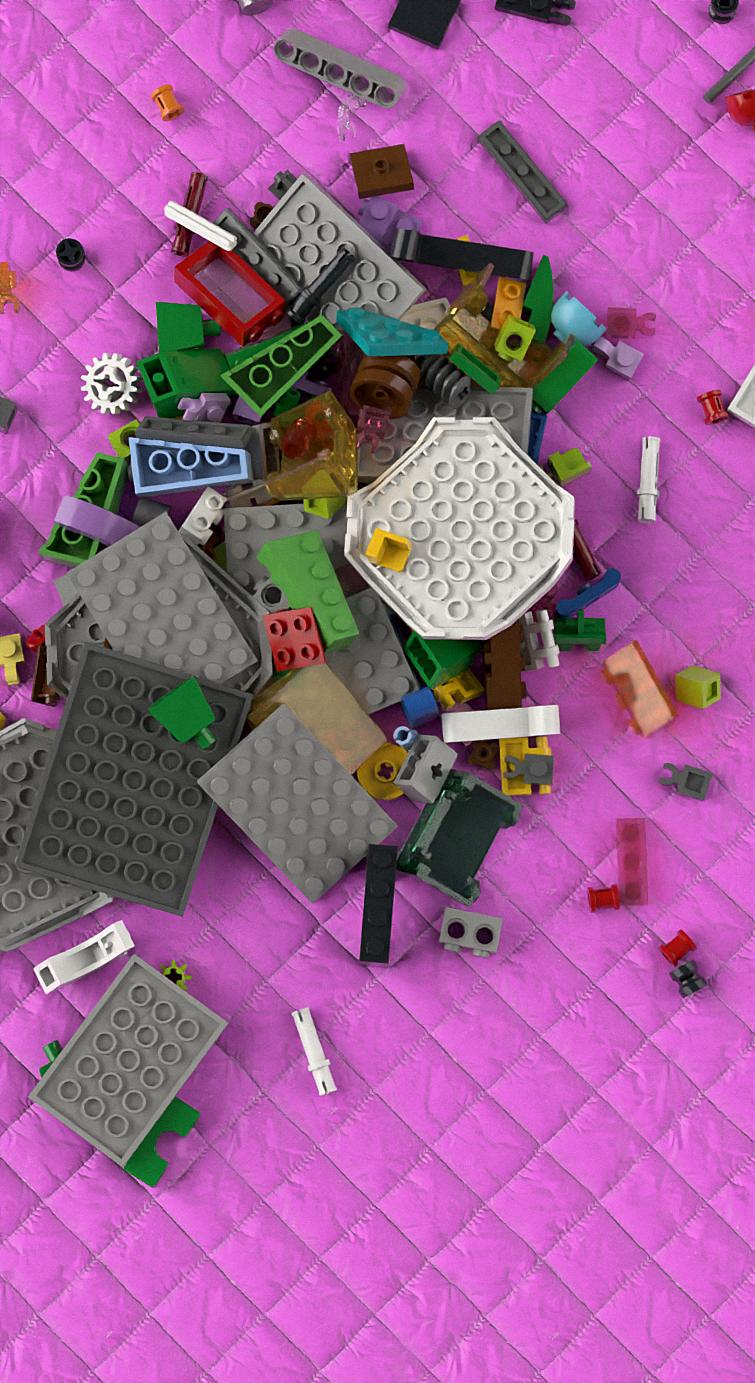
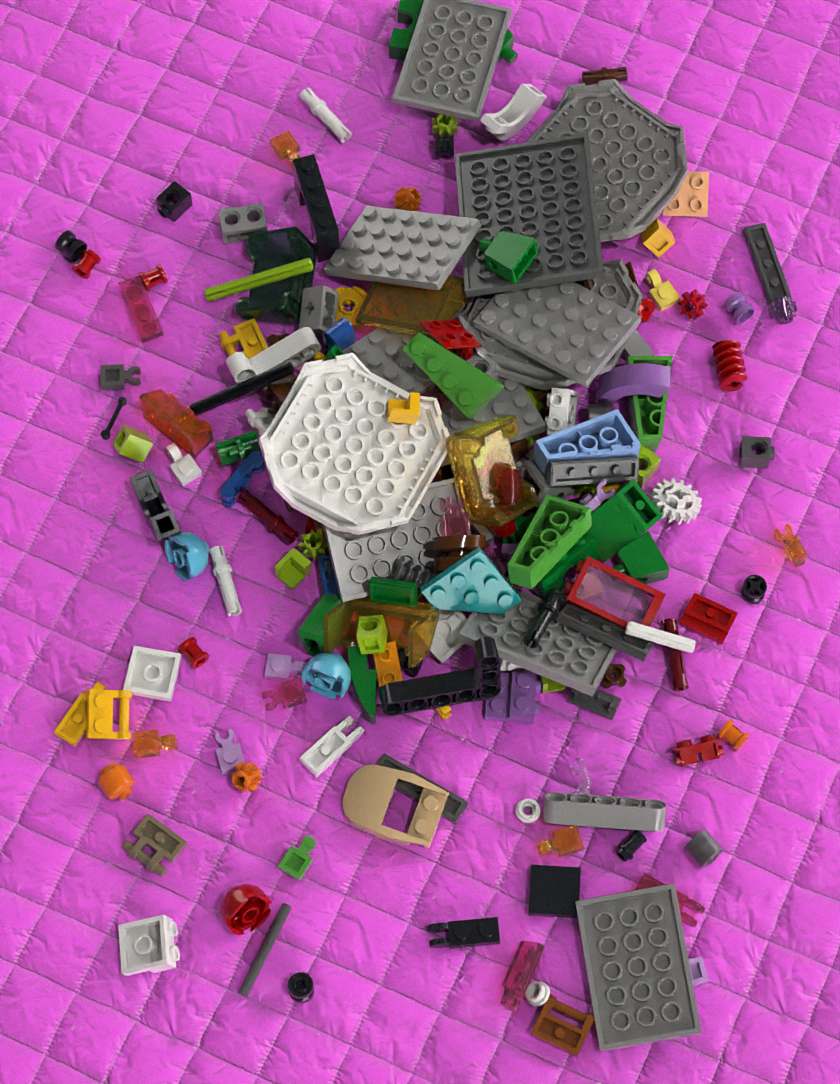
camera: 160 degrees right, 15 degrees down
reddish brown plate [349,144,414,199] -> none
dark grey plate [503,754,554,786] -> none
none -> black hinge [101,397,127,440]
none -> black arch [129,469,181,541]
none -> black brick [156,181,192,222]
none -> medium azure cylinder [165,531,210,581]
none -> white plate [166,443,202,487]
none -> black axle [189,361,295,416]
none -> lime axle [204,258,313,302]
none -> lavender plate [215,728,245,775]
none -> orange gear [230,761,262,793]
none -> plate [270,131,300,169]
none -> bright green plate [278,835,316,881]
none -> white hinge [299,716,365,778]
none -> tan slope [343,765,449,849]
none -> orange gear [394,186,422,211]
none -> black wheel [436,135,454,158]
none -> white plate [516,799,540,823]
none -> plate [537,826,584,857]
none -> black pin [615,830,647,862]
none -> red hinge [671,734,724,767]
none -> red plate [679,592,738,645]

